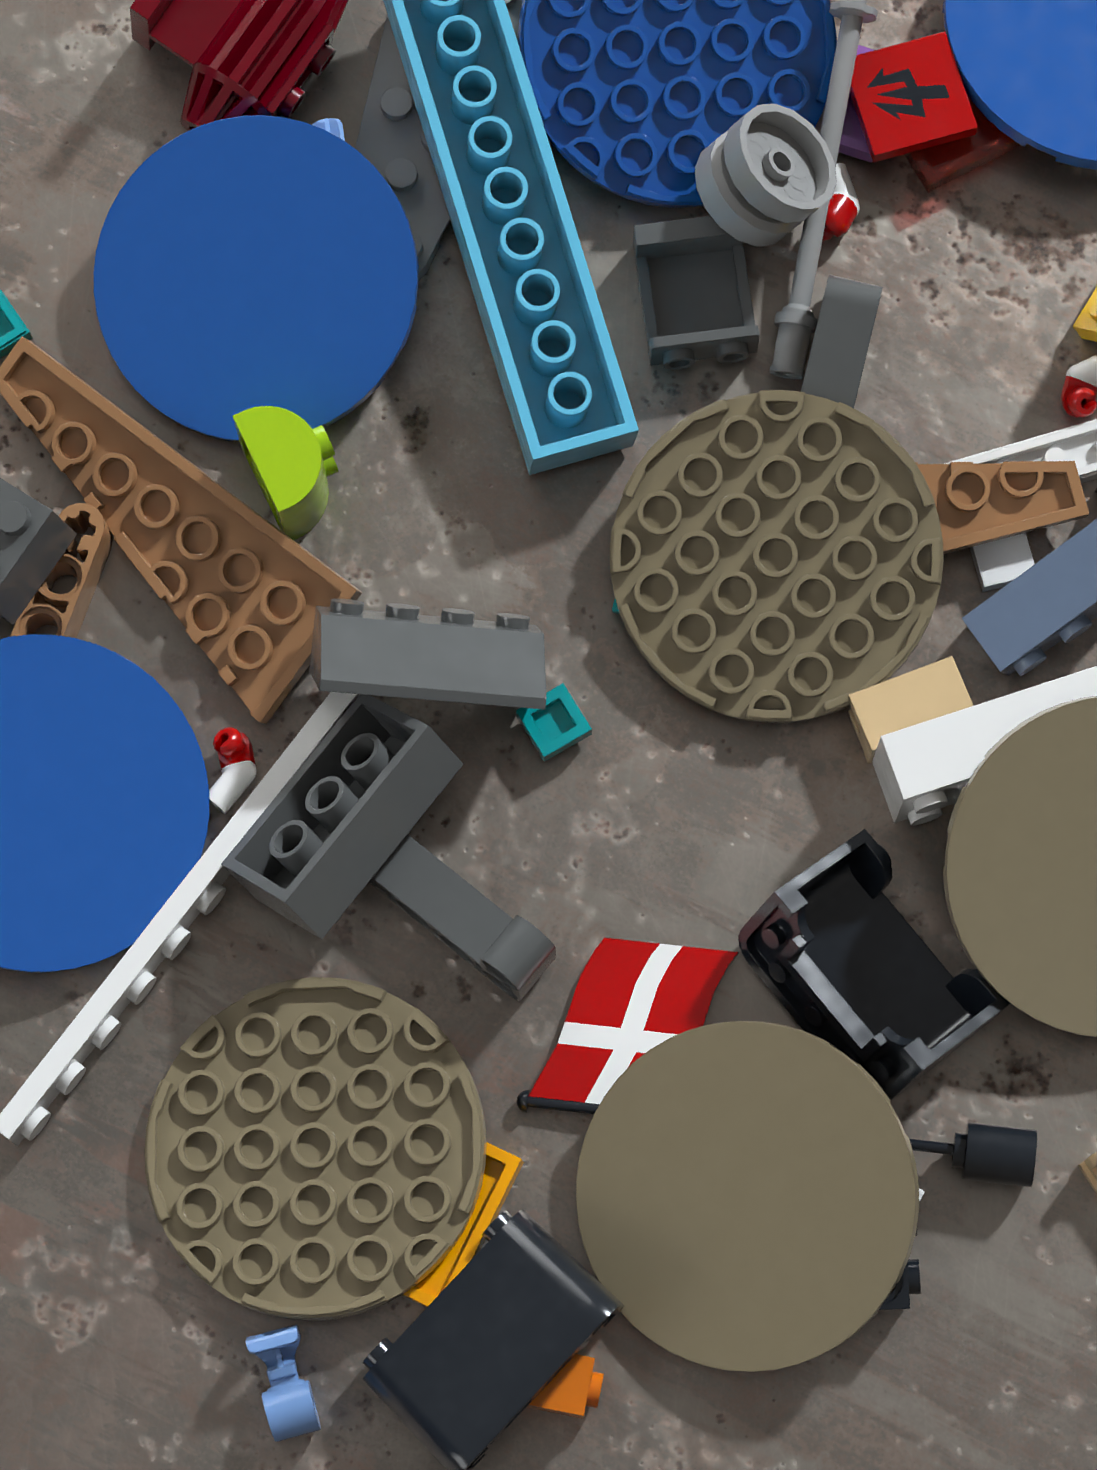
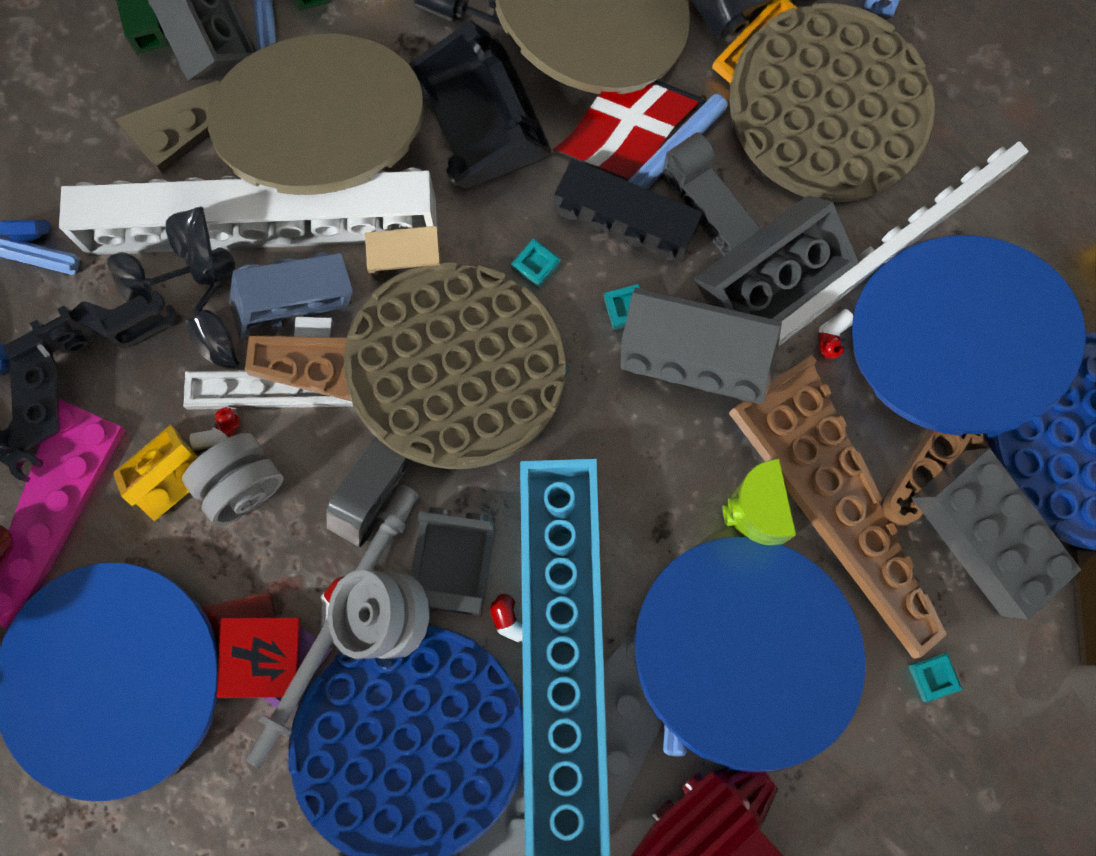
camera: 165 degrees left, 0 degrees up
none -> light grey wheel [182,433,284,526]
none -> red arm [490,594,522,644]
none -> teal tile [511,238,561,289]
none -> black brick [554,158,703,262]
none -> light blue axle [628,93,728,189]

